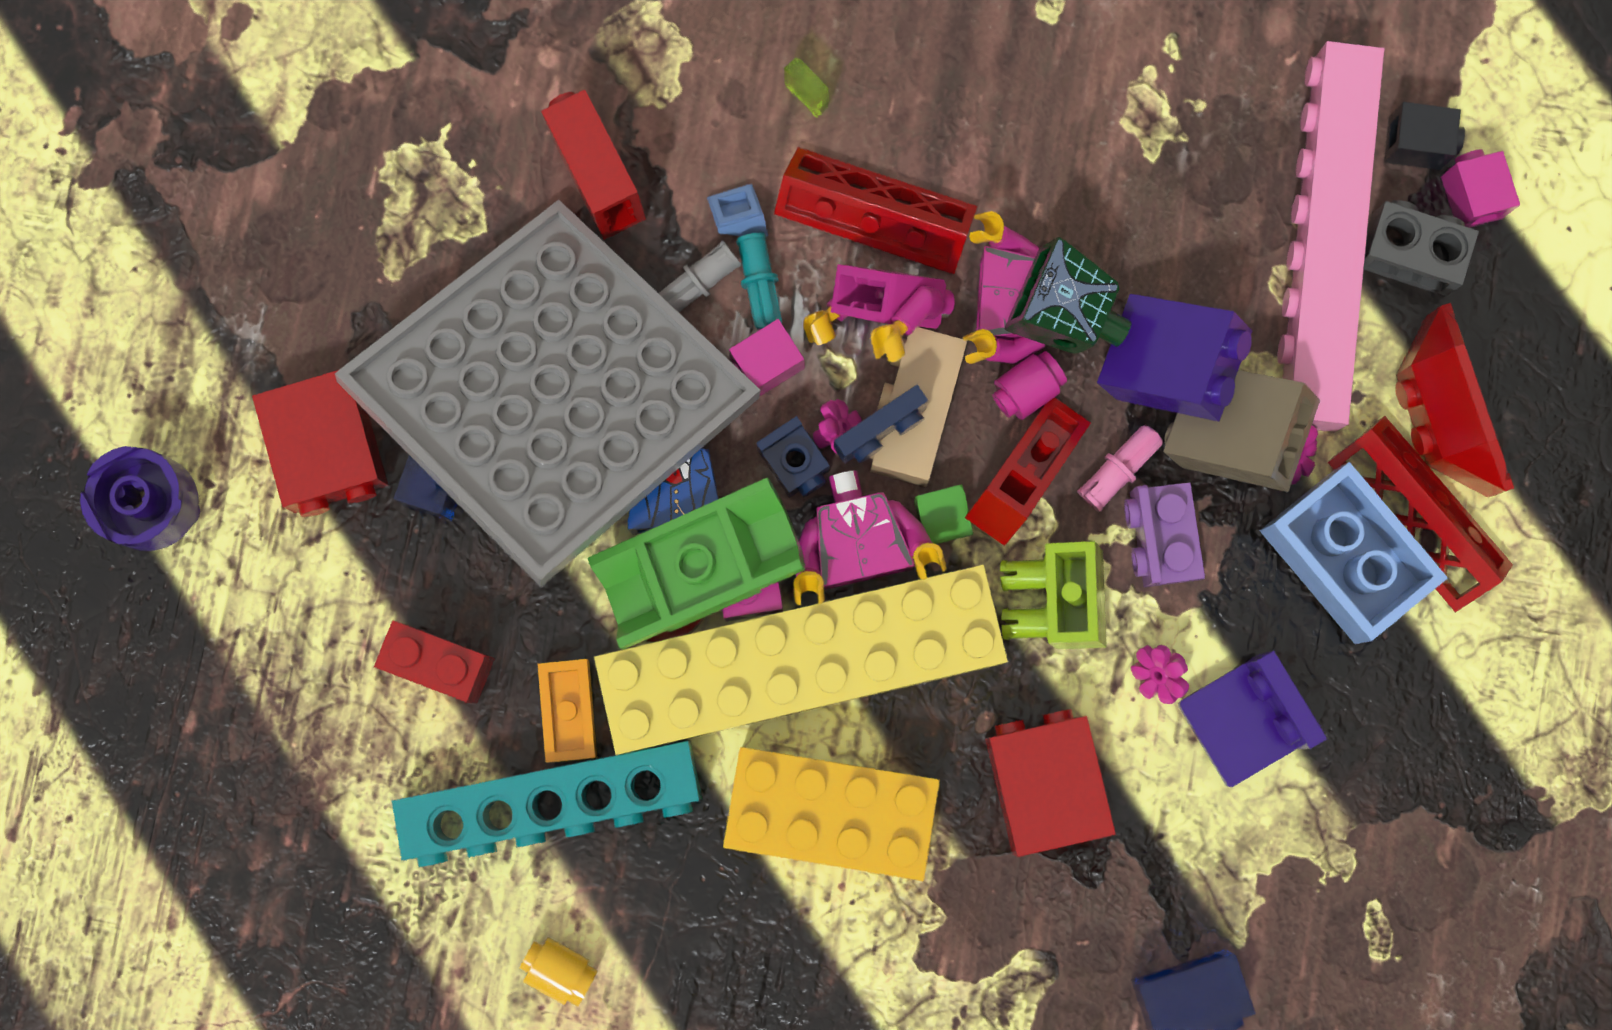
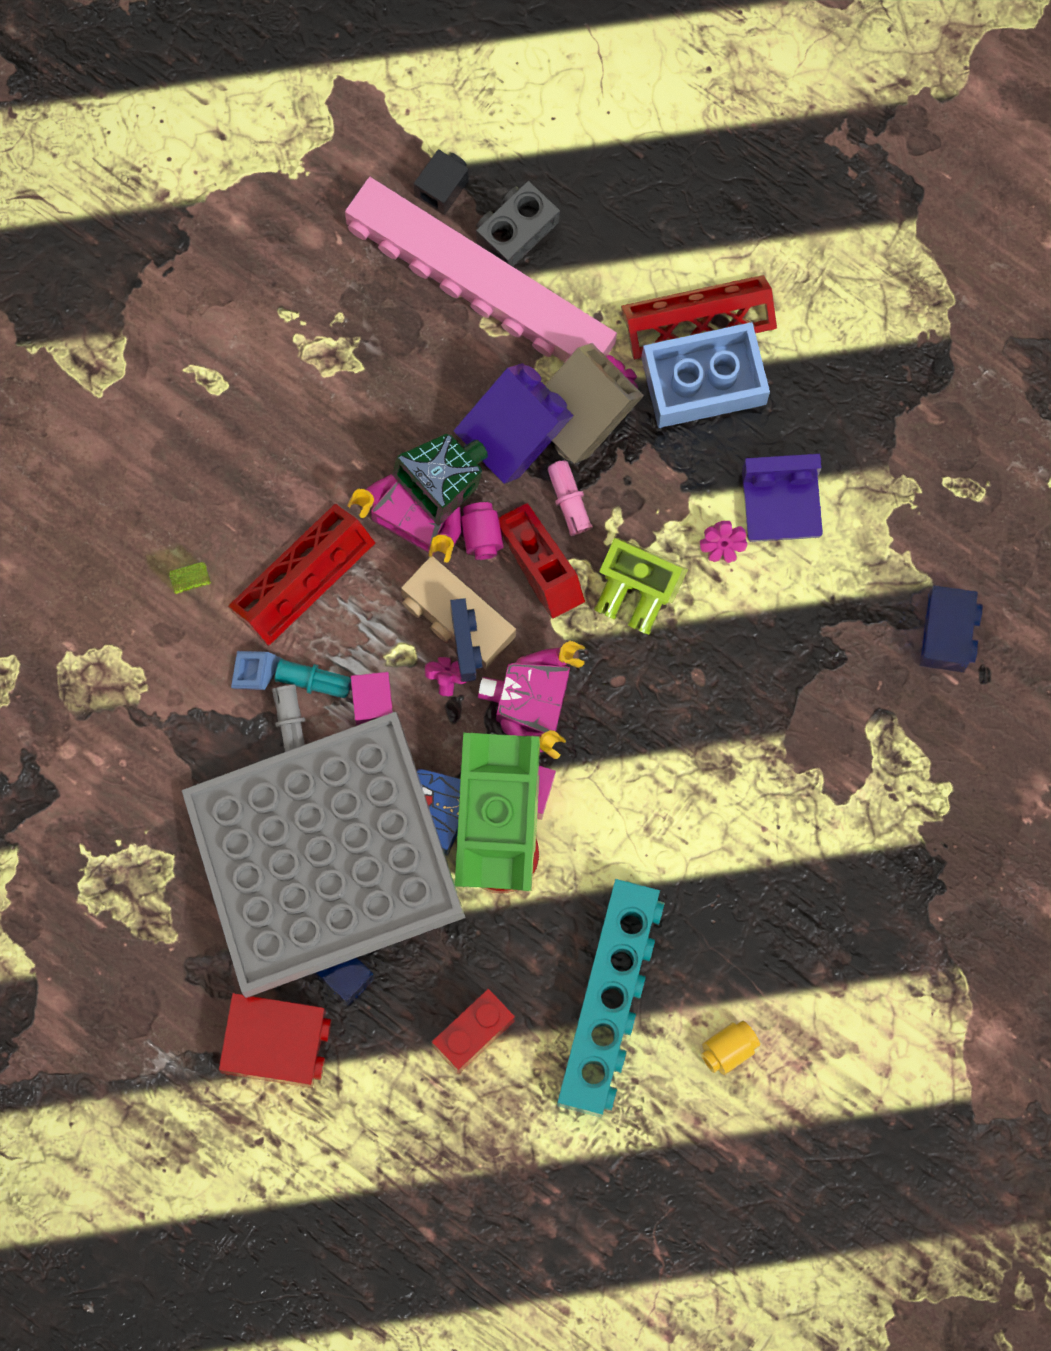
camera: 70 degrees left, 5 degrees down
dark purple brick [80,446,200,551] -> none
light orange plate [538,659,597,763] -> none
red brick [541,89,646,240] -> none
light yellow brick [594,565,1008,755] -> none
yellow brick [723,747,939,881] -> none
dark blue brick [756,416,830,498] -> none
dark pink torso [803,264,955,362] -> none
bright green slope [914,484,973,545] -> none
red brick [985,709,1116,857] -> none
medium lavender bracket [1124,482,1205,587] -> none
red wedge [1395,303,1515,498] -> none
dark pink brick [1441,149,1520,228] -> none

